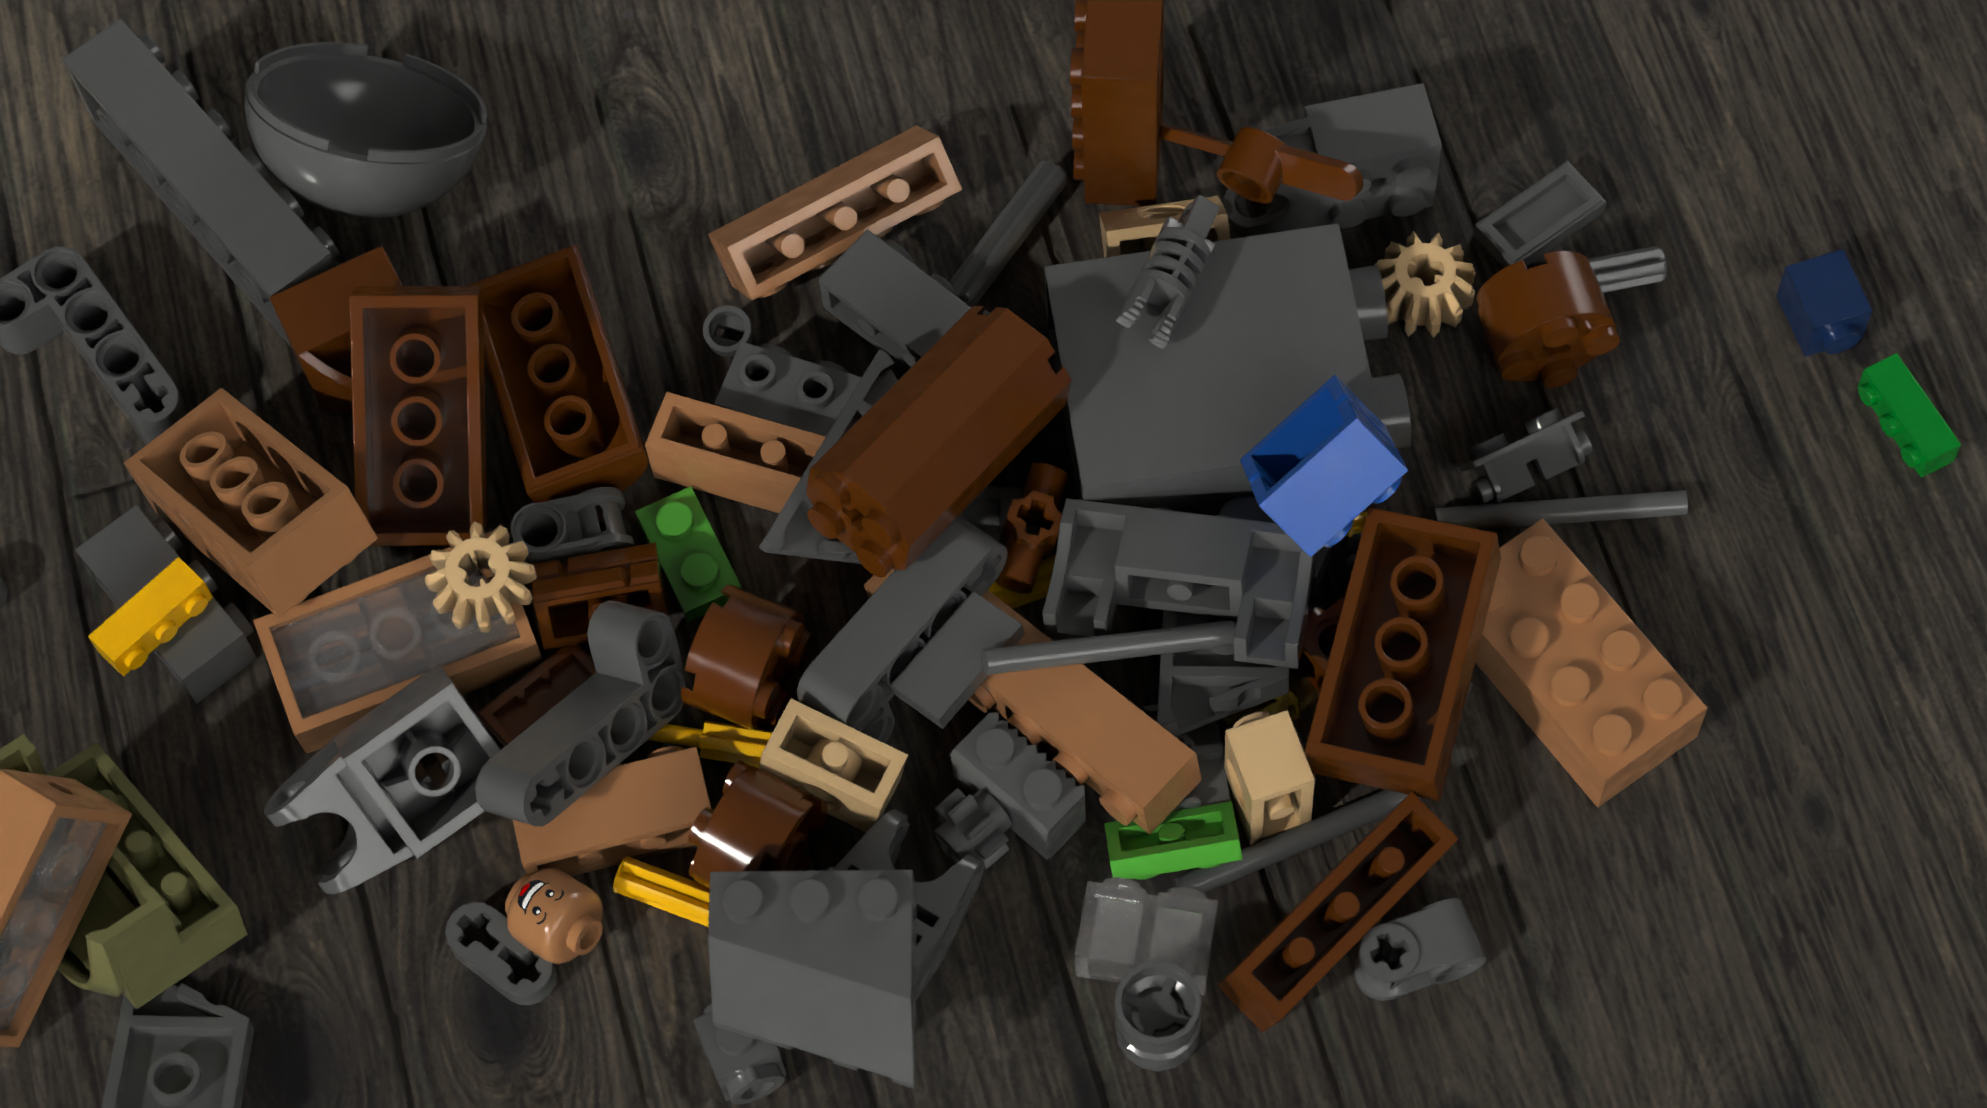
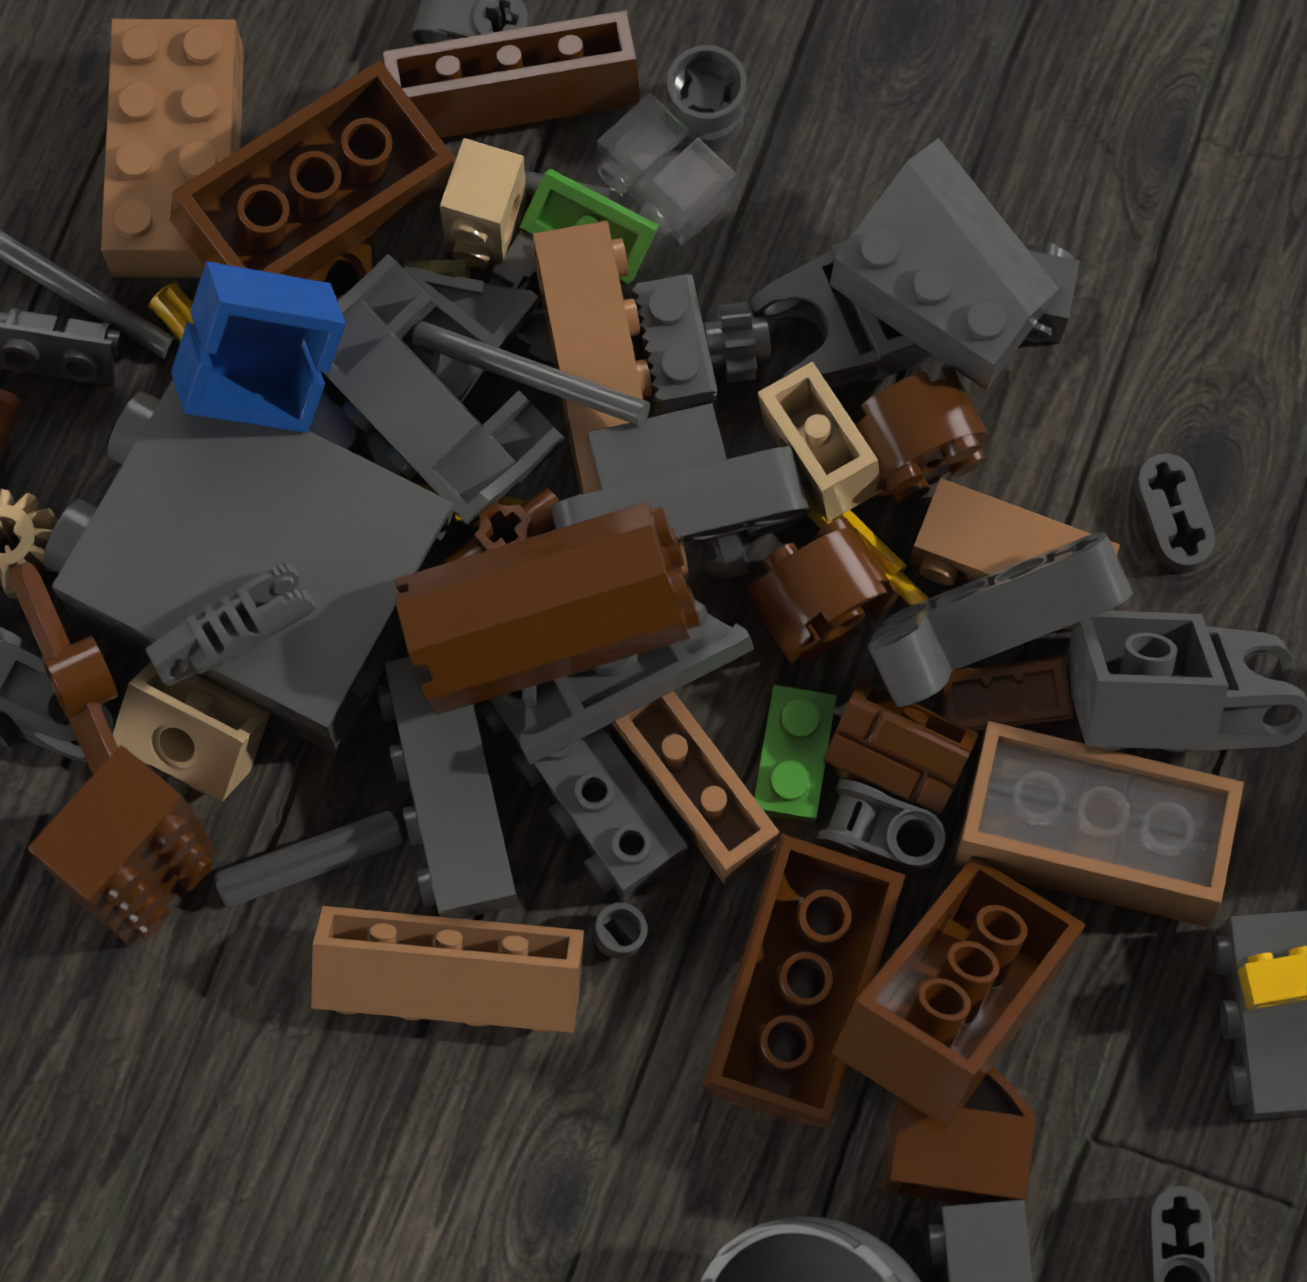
camera: 150 degrees left, 10 degrees up
medium nougat brick [124,388,378,617] -> none
tan gear [425,521,537,633] -> none
medium nougat head [505,867,603,964] -> none
yellow axle [613,856,710,927] -> none

